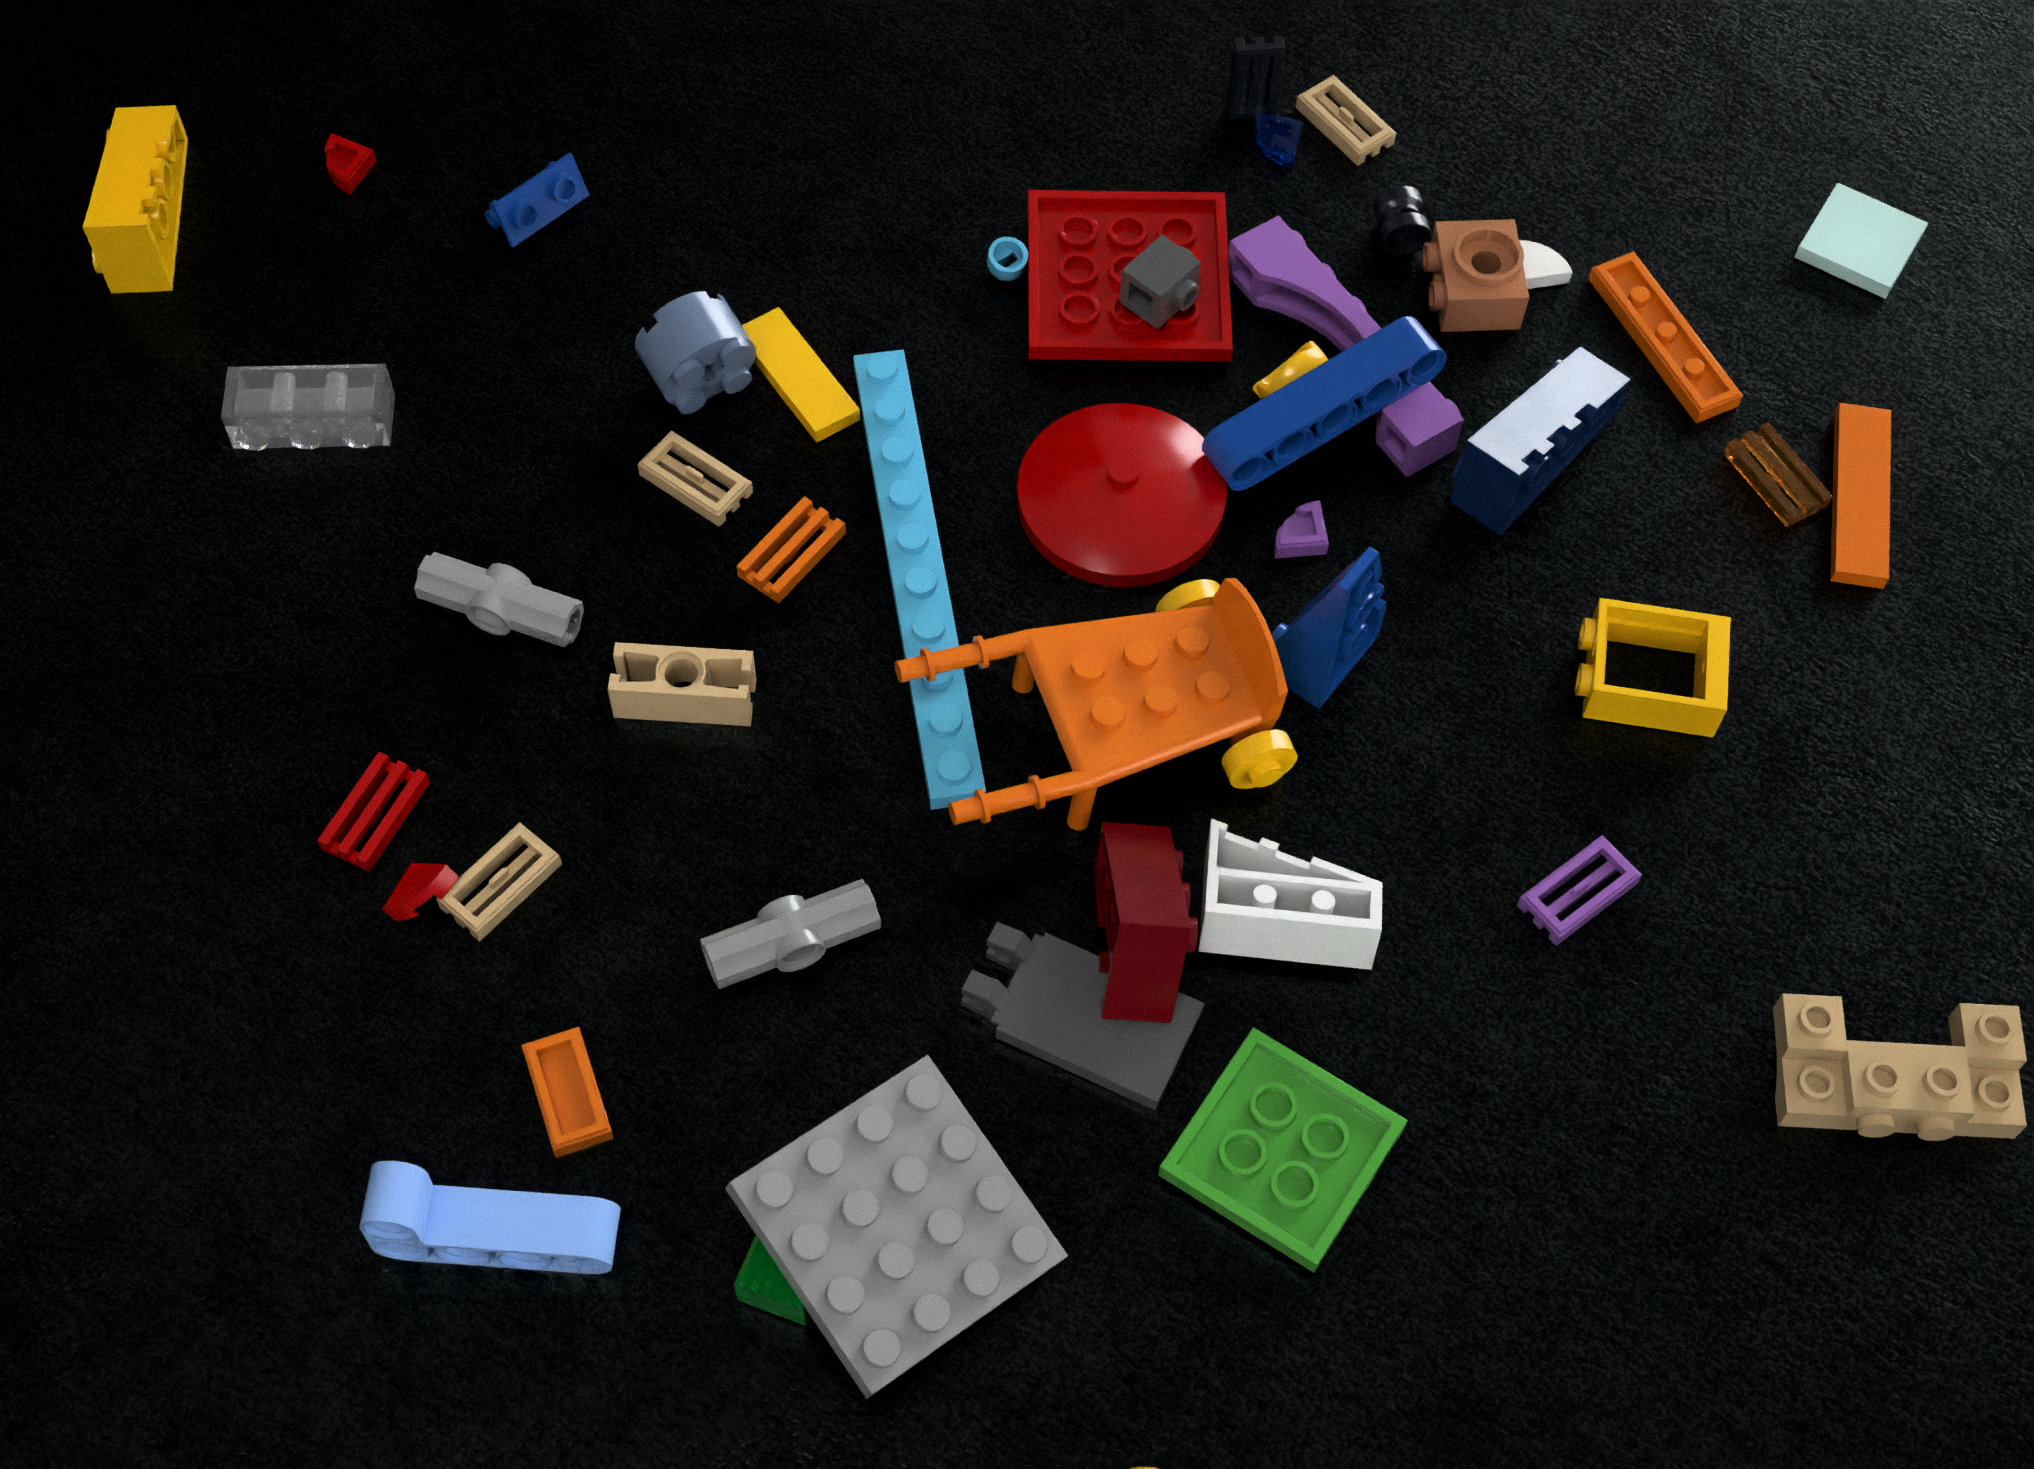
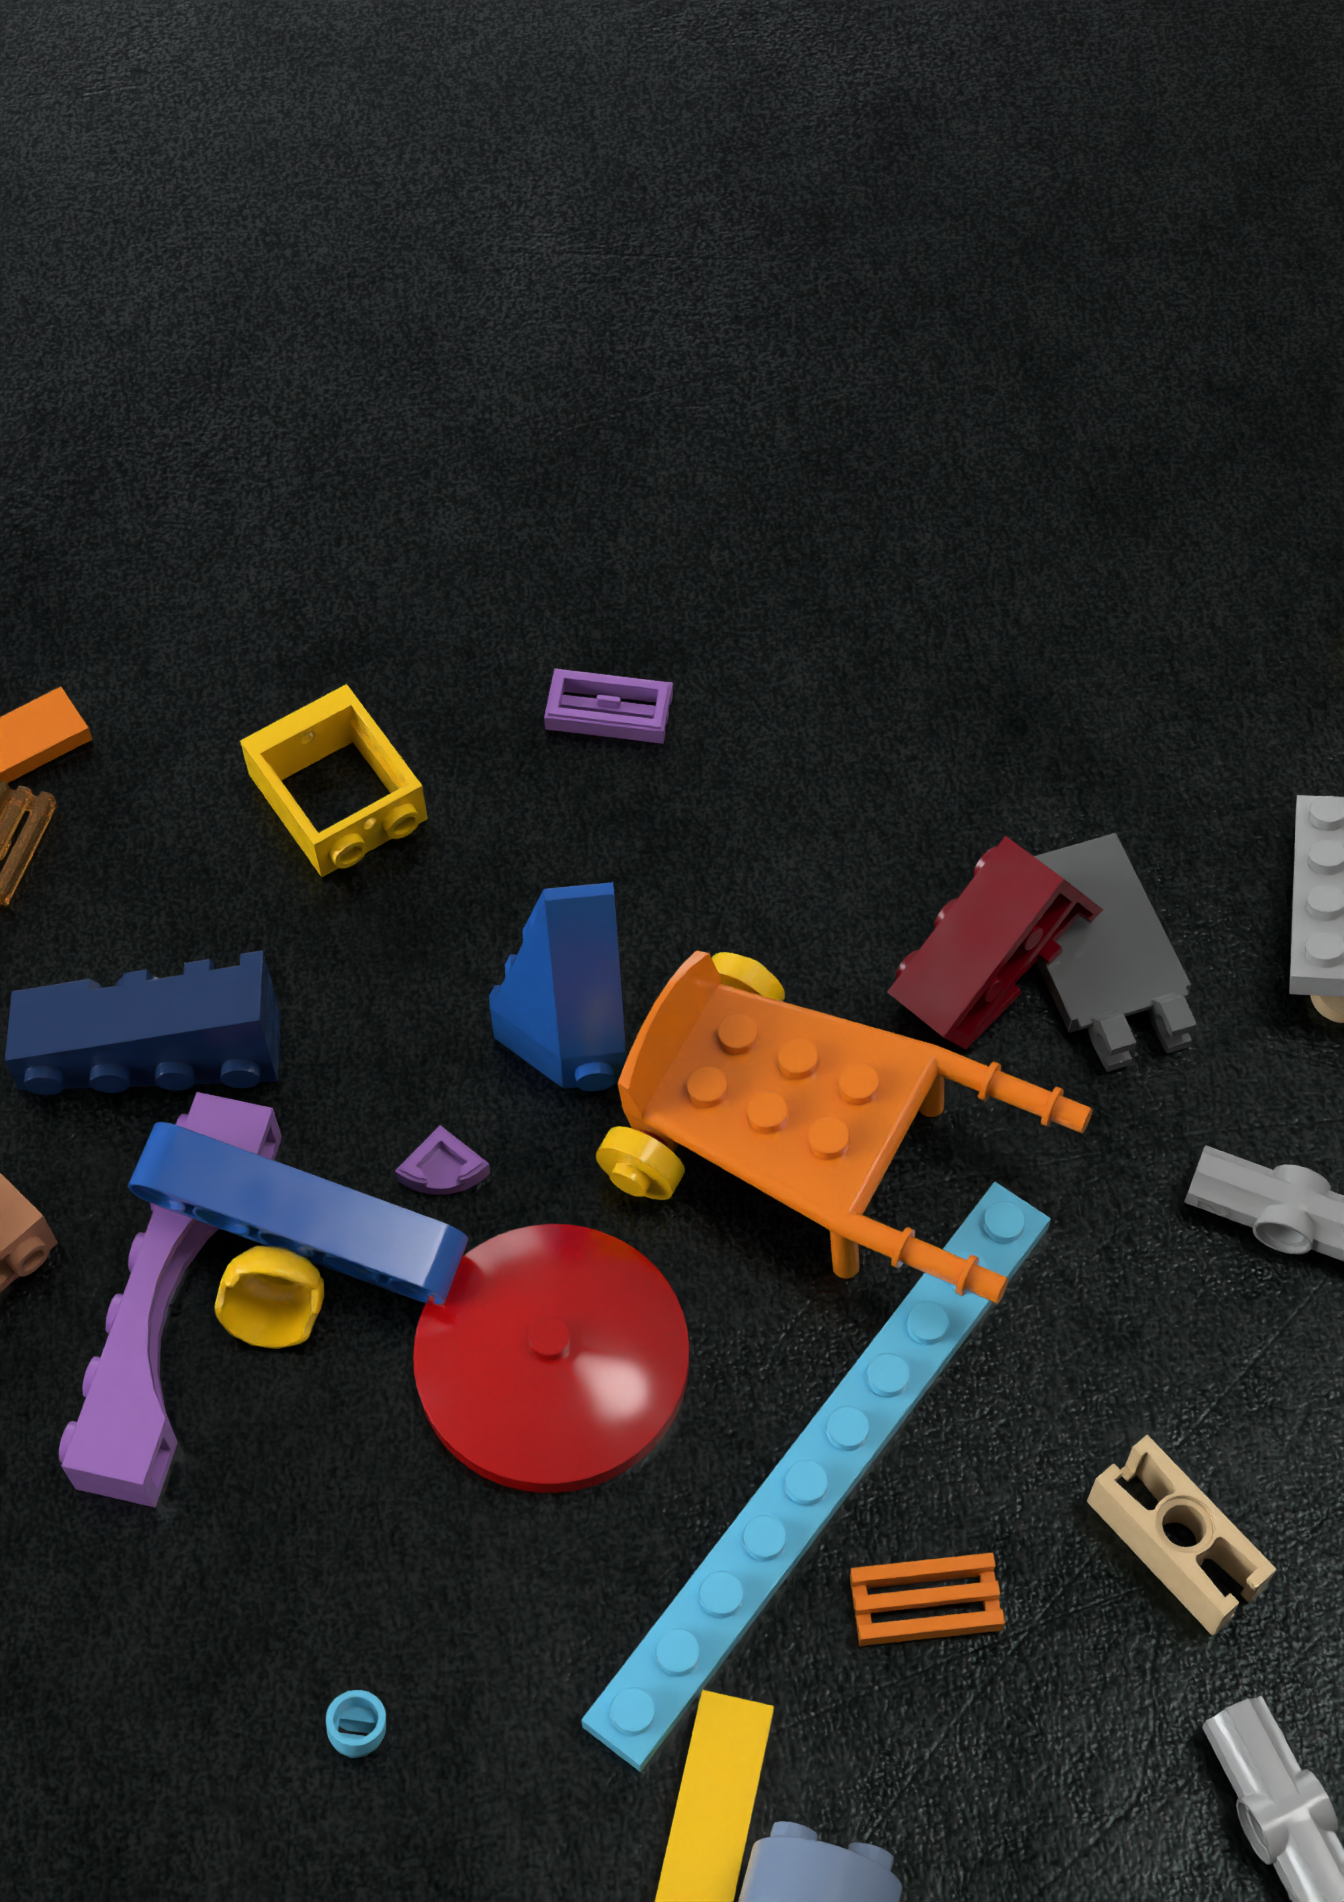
camera: 130 degrees left, 0 degrees up
tan tile [638,431,753,527] -> none
red plate [1028,190,1233,362] -> none
dark grey brick [1119,235,1201,329] -> none
bright green plate [1158,1027,1408,1273] -> none
white wedge [1198,818,1382,970] -> none
tan bracket [1773,993,2027,1141] -> none

